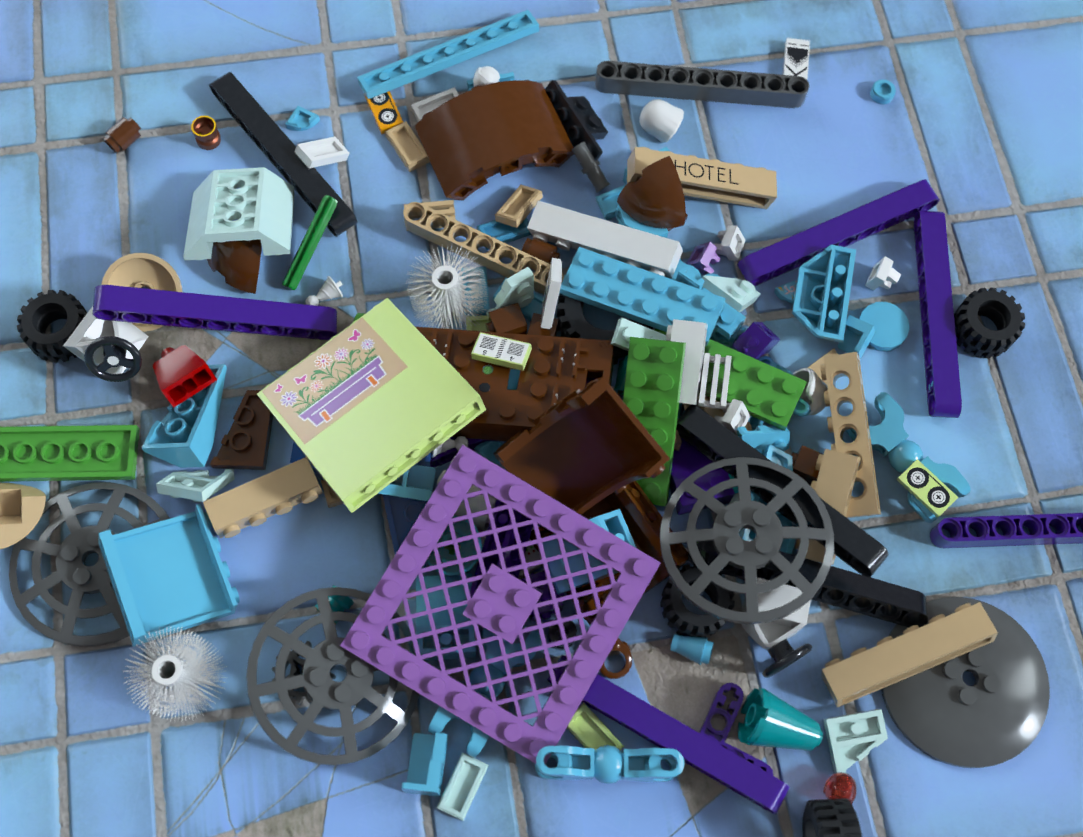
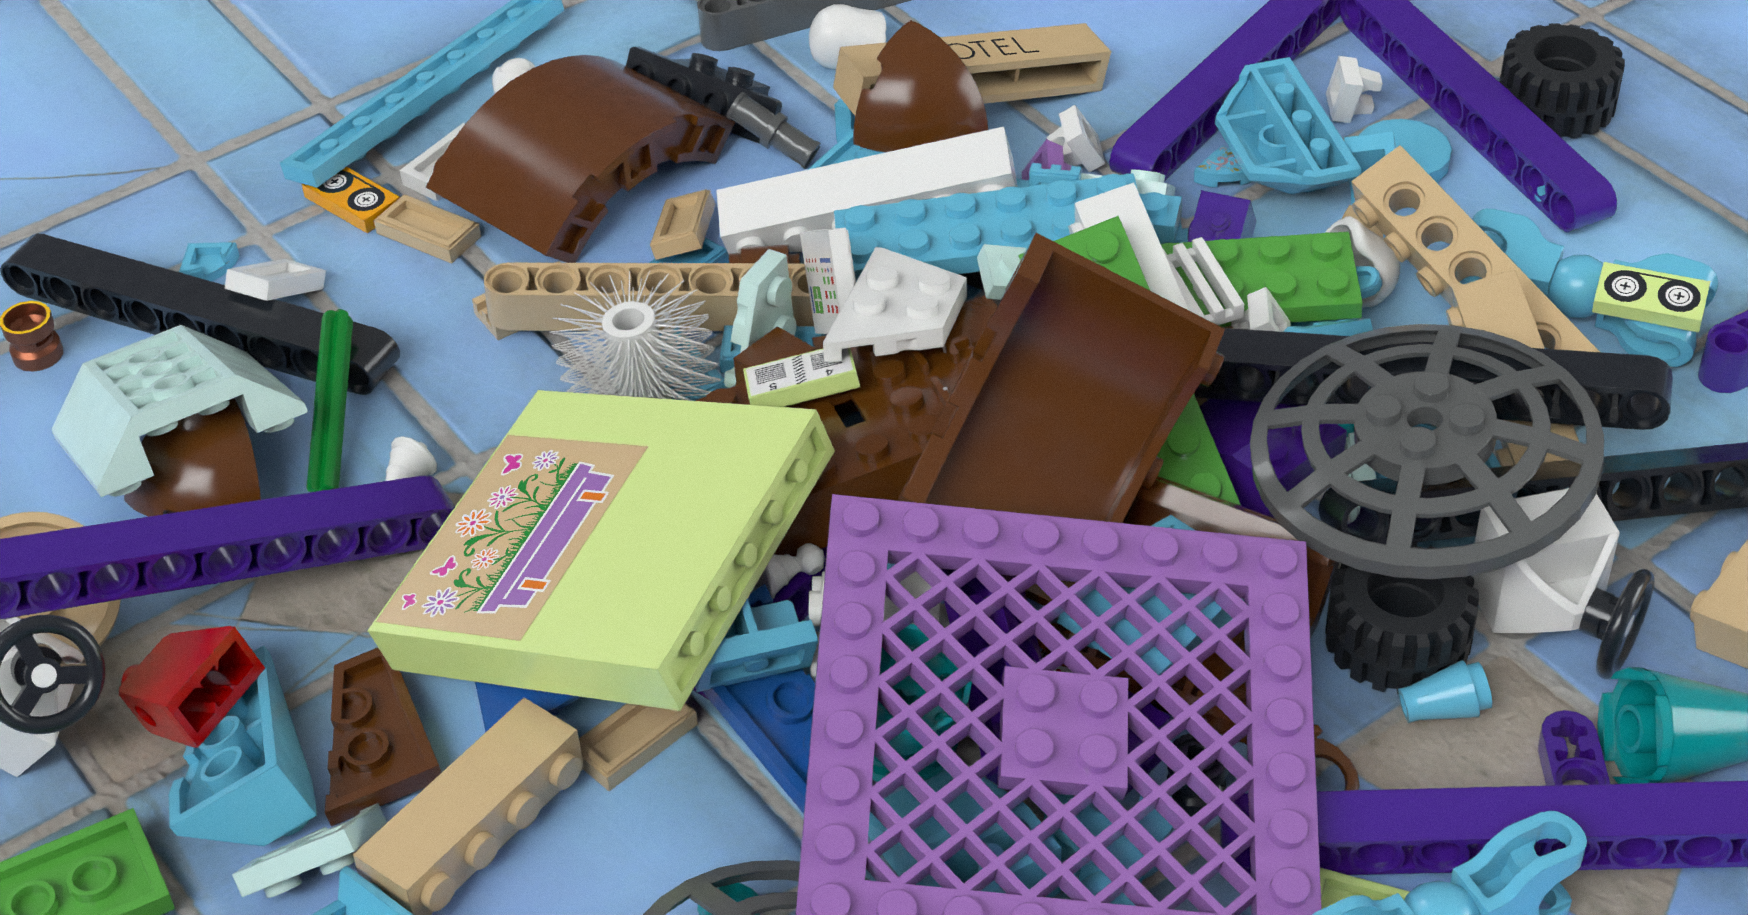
camera: 20 degrees left, 25 degrees down
none -> white wing [823,247,967,362]

